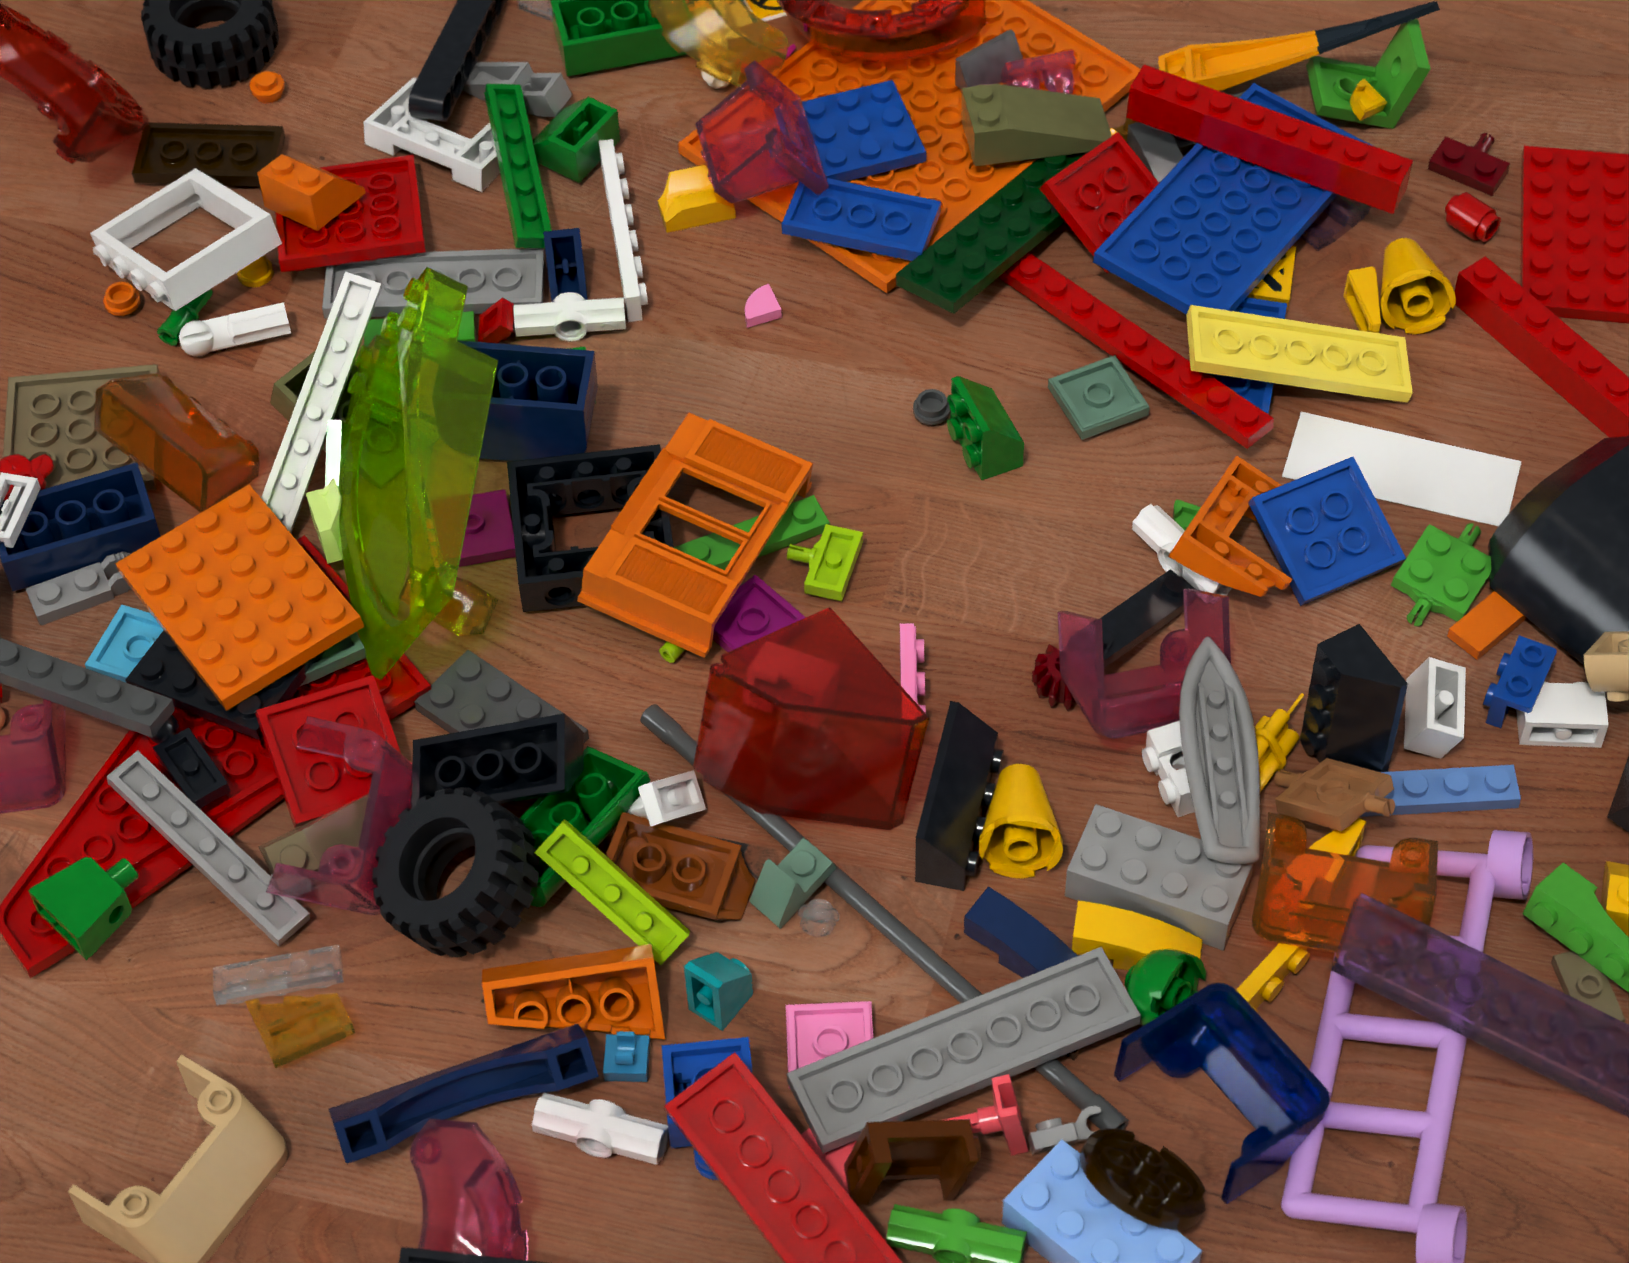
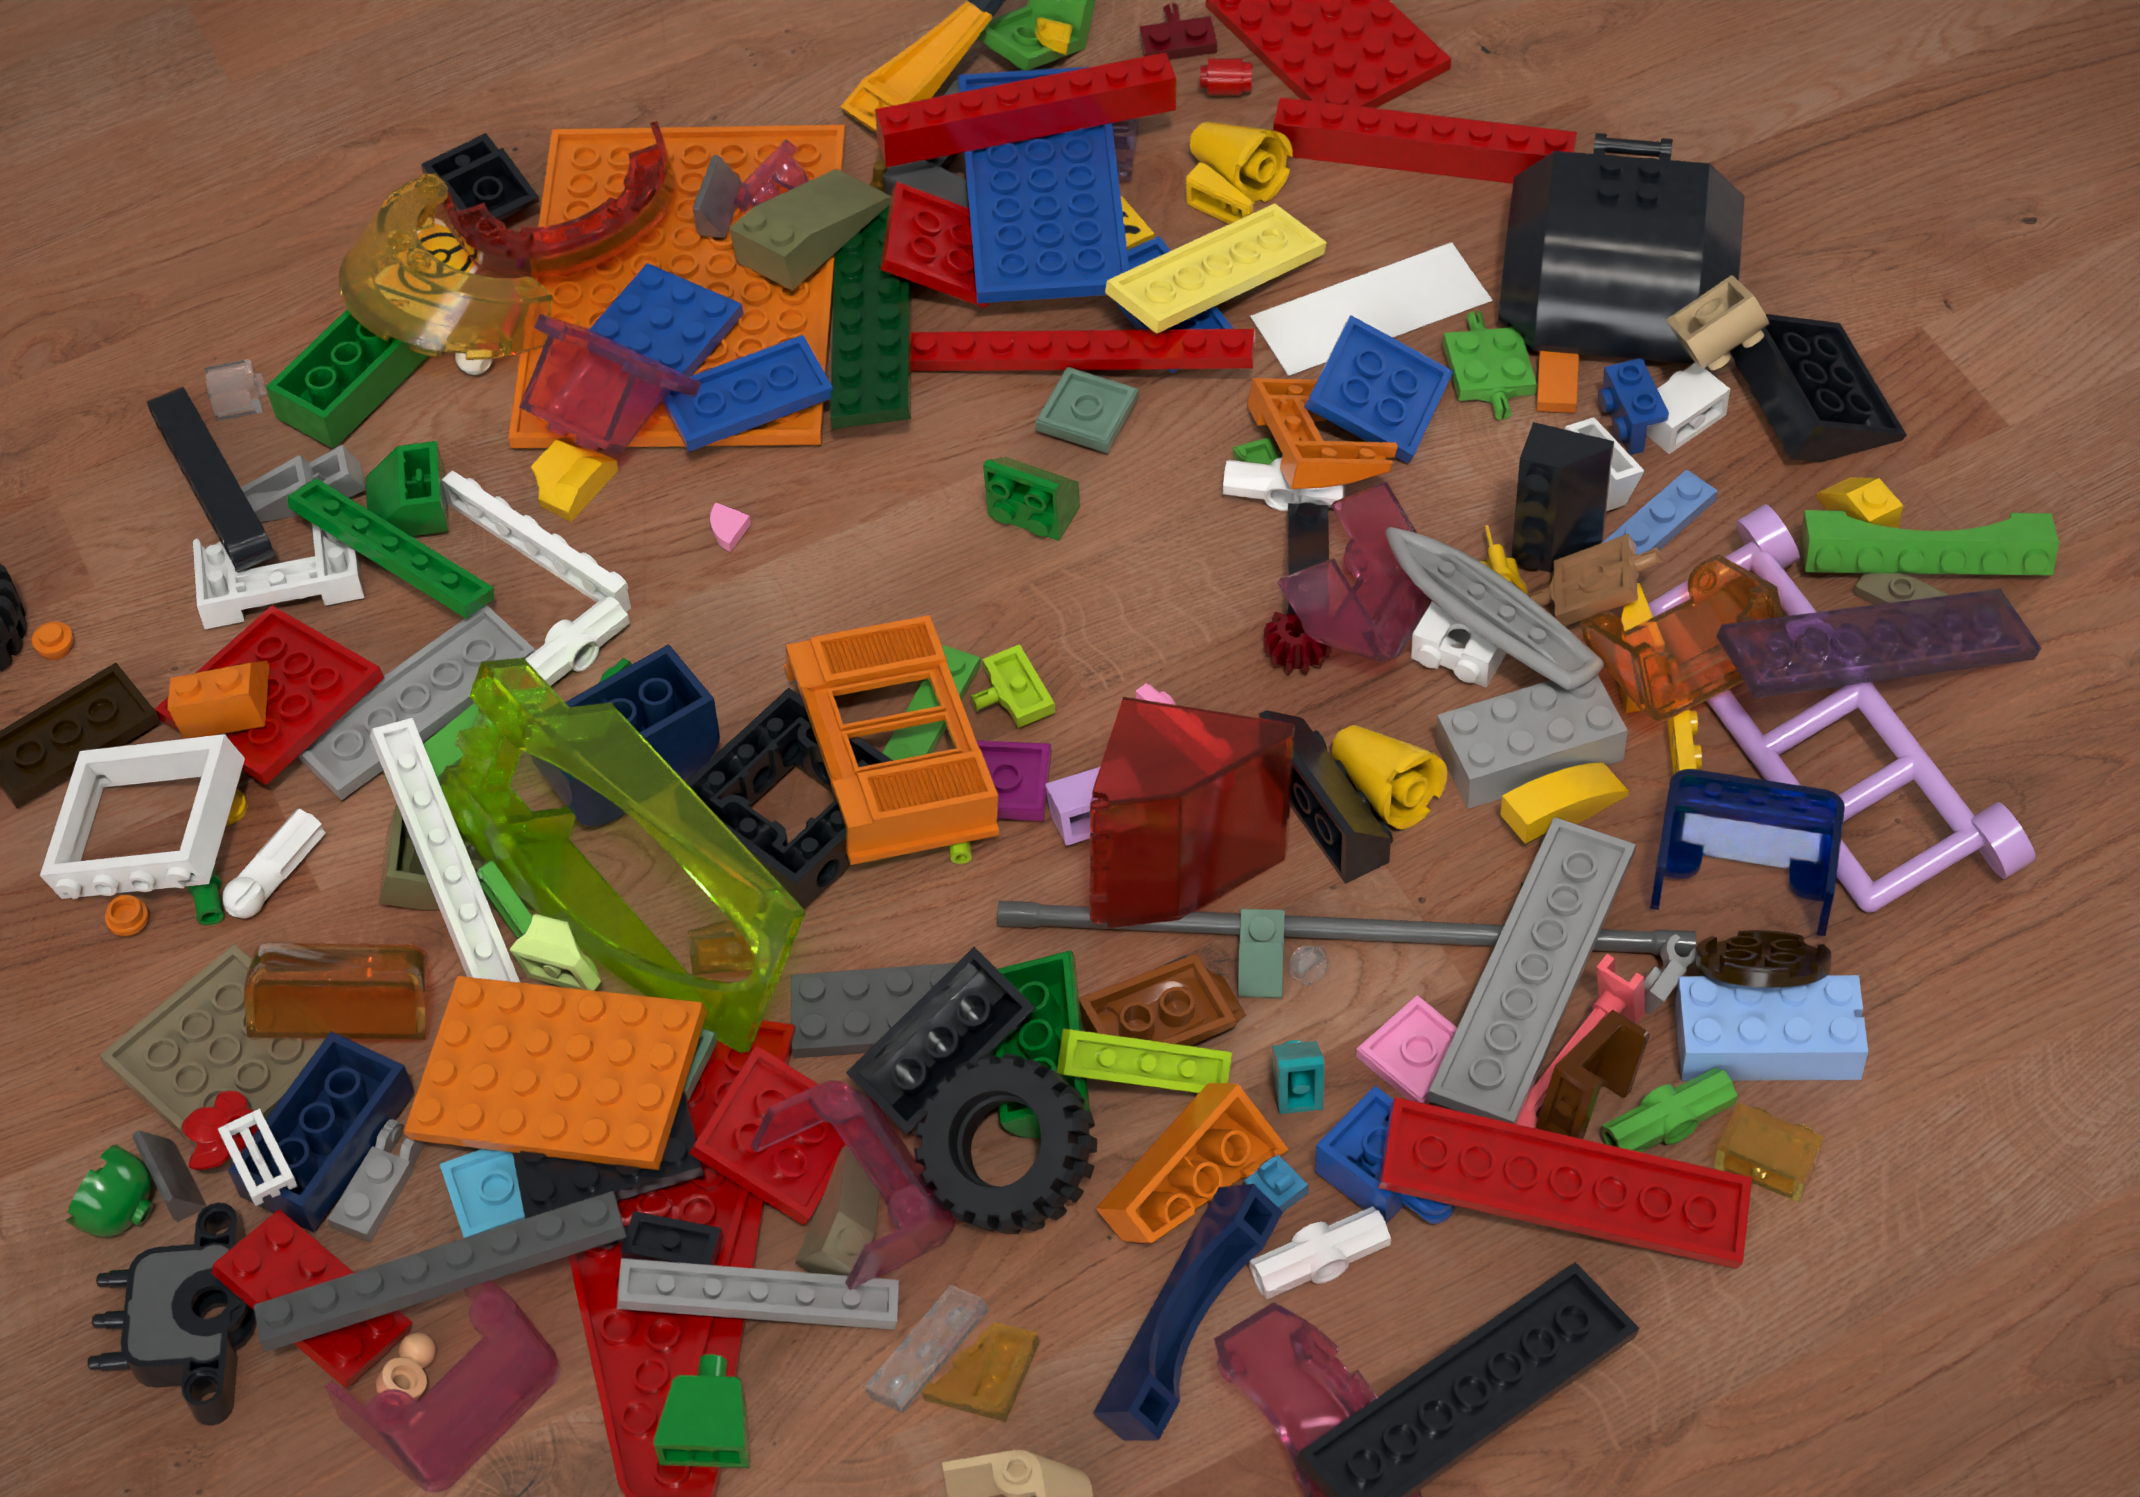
camera: 40 degrees left, 0 degrees up
magenta plate [430,489,516,570] -> none
dark blue slope [543,228,588,302] -> none
white tile [628,770,706,827] -> none
dark grey plate [913,389,950,425] -> none
dark blue slope [964,886,1078,978] -> none
green cylinder [1125,948,1206,1038] -> none

